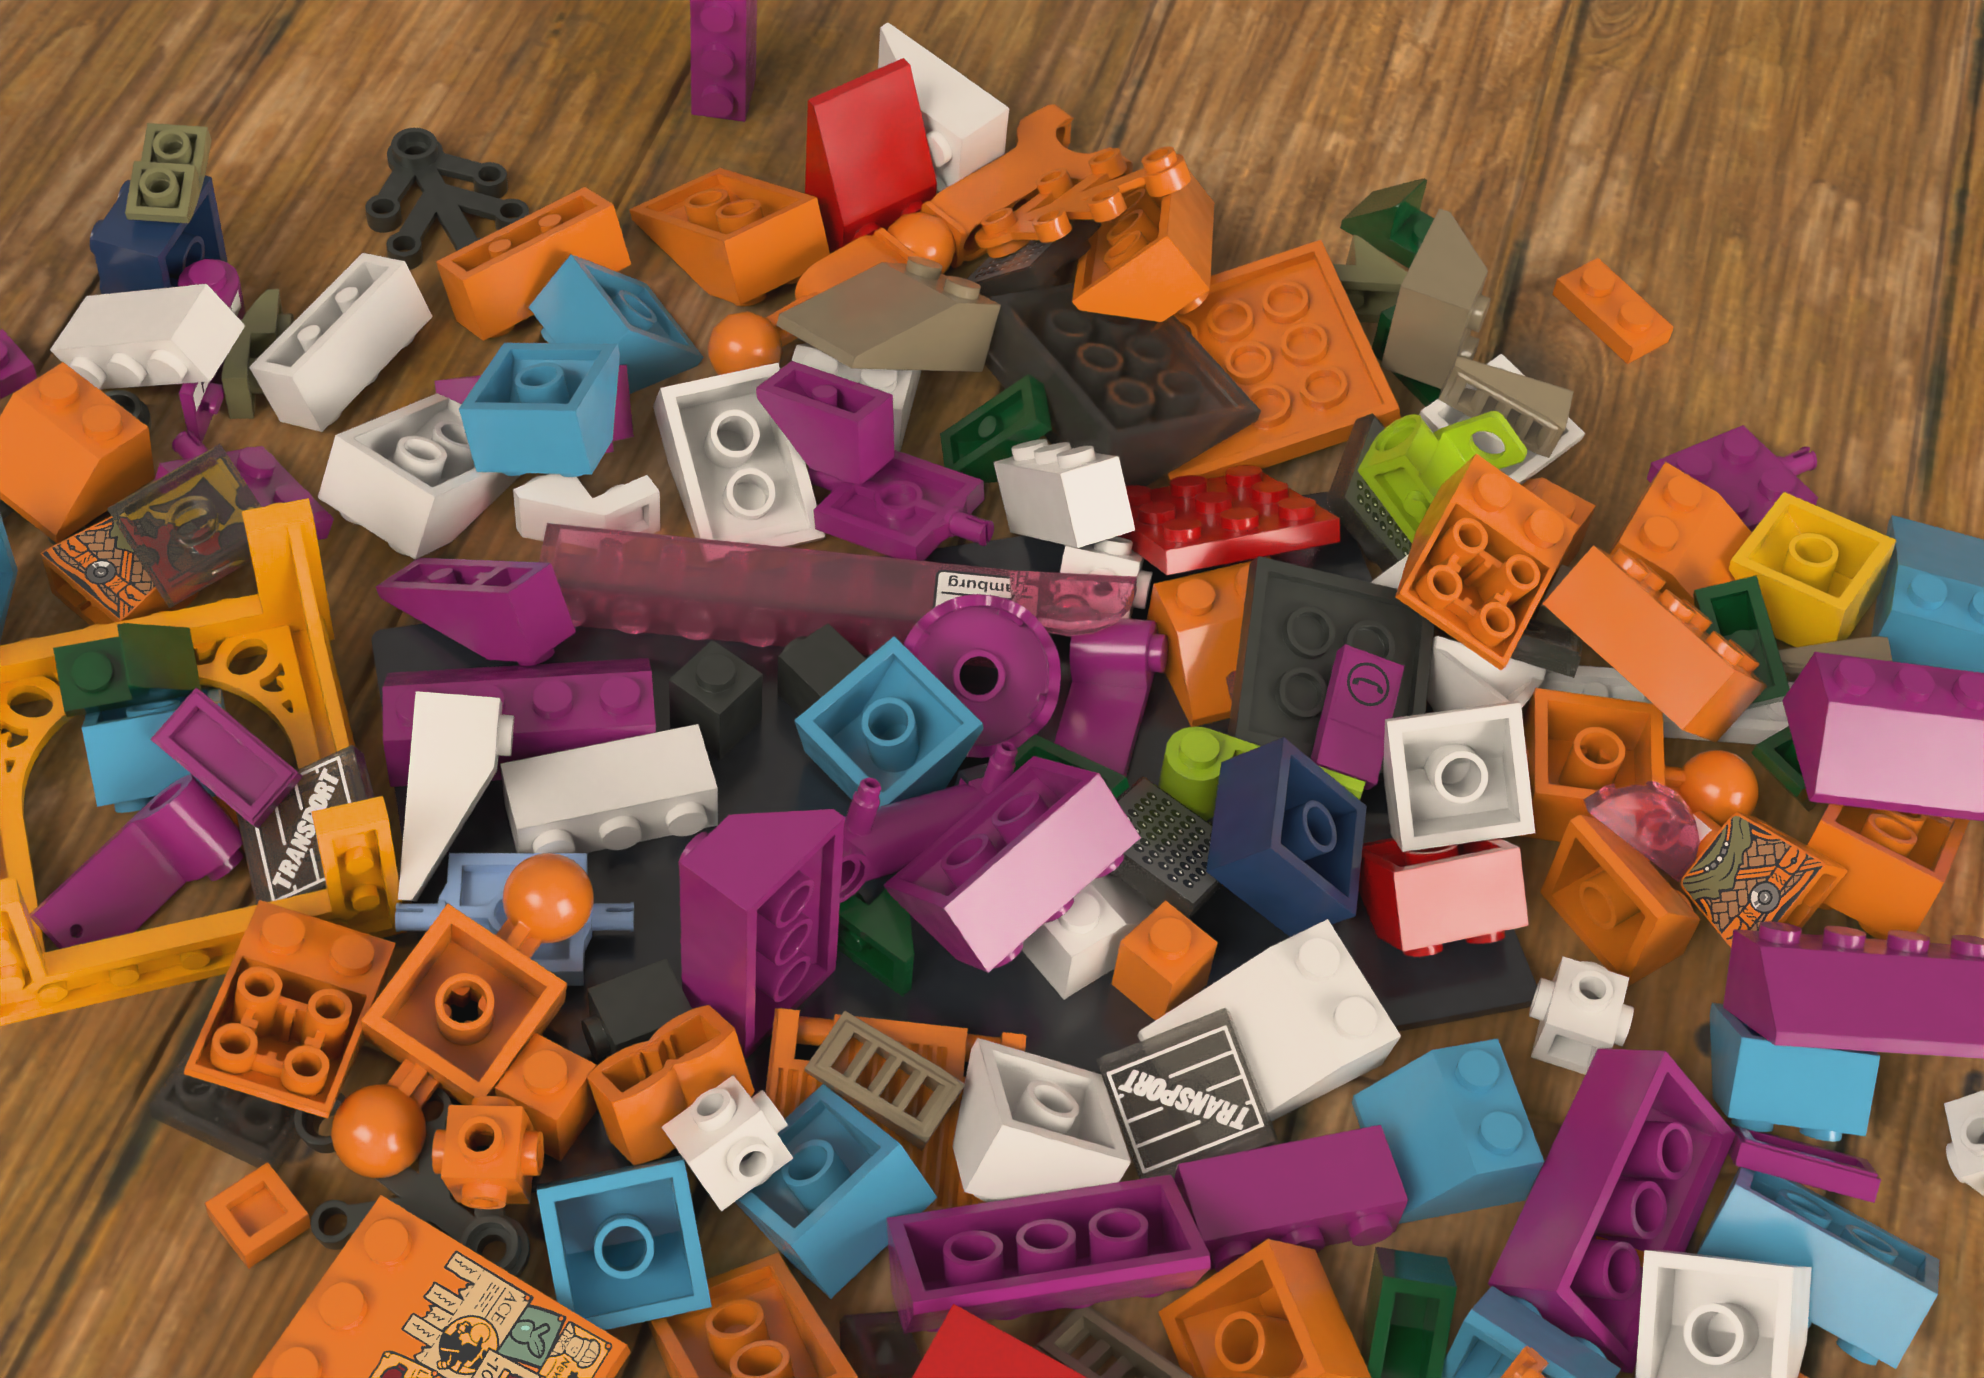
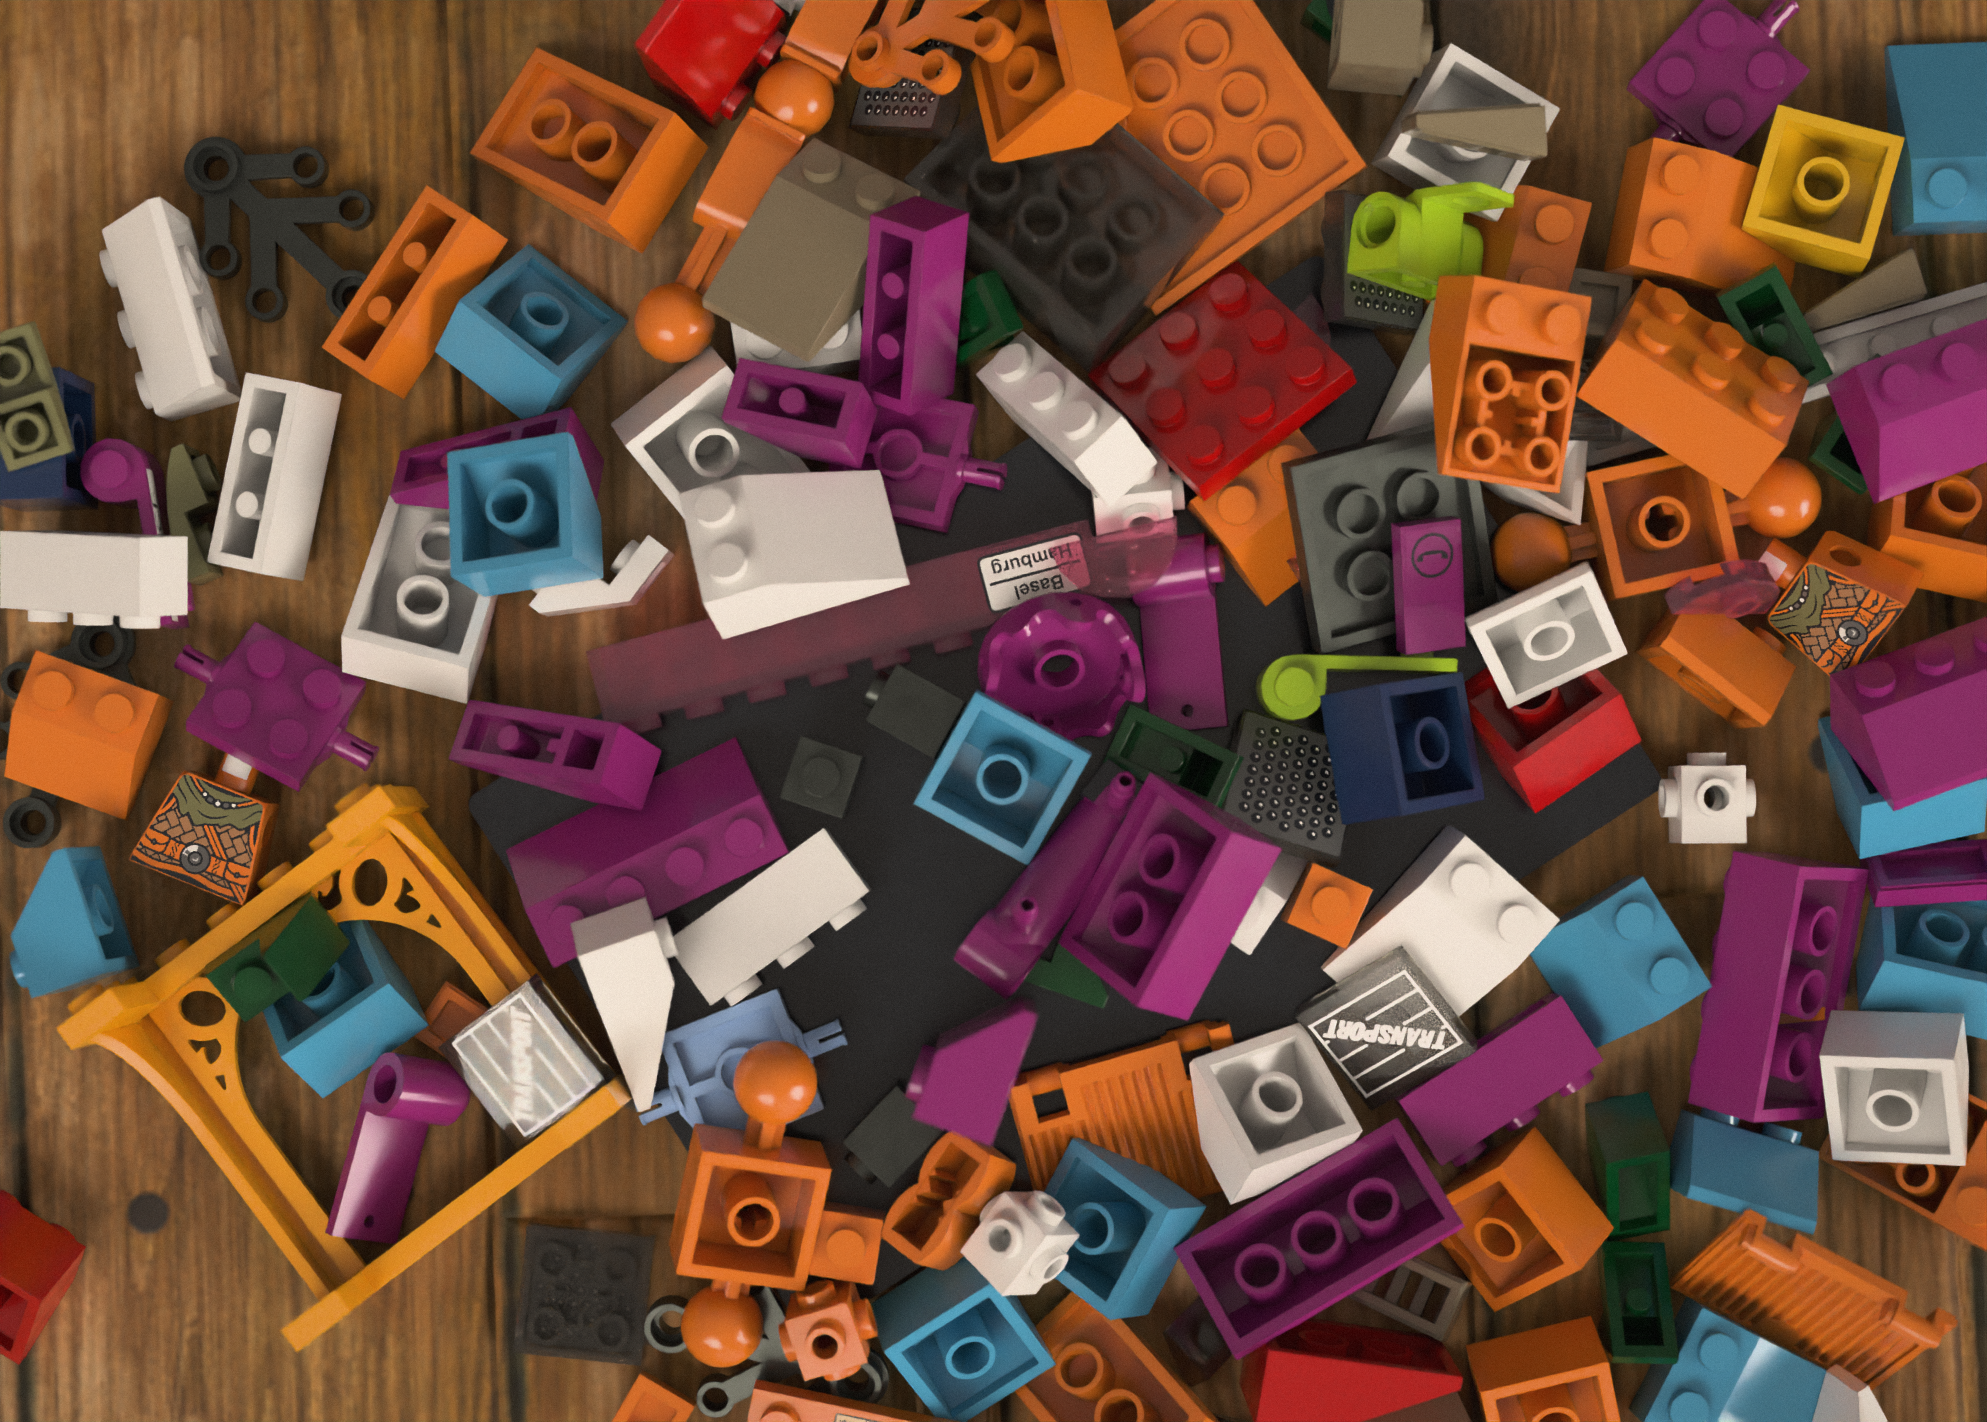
camera: 15 degrees left, 35 degrees up
clear smoke tile [107,444,262,608] -> none
magenta tile [150,688,303,828] -> none
orange slope [184,900,396,1119] -> none
dark tan slope [804,1011,965,1151] -> none
none -> white slope [99,196,242,421]
none -> white slope [679,470,910,639]
none -> magenta brick [858,196,969,416]

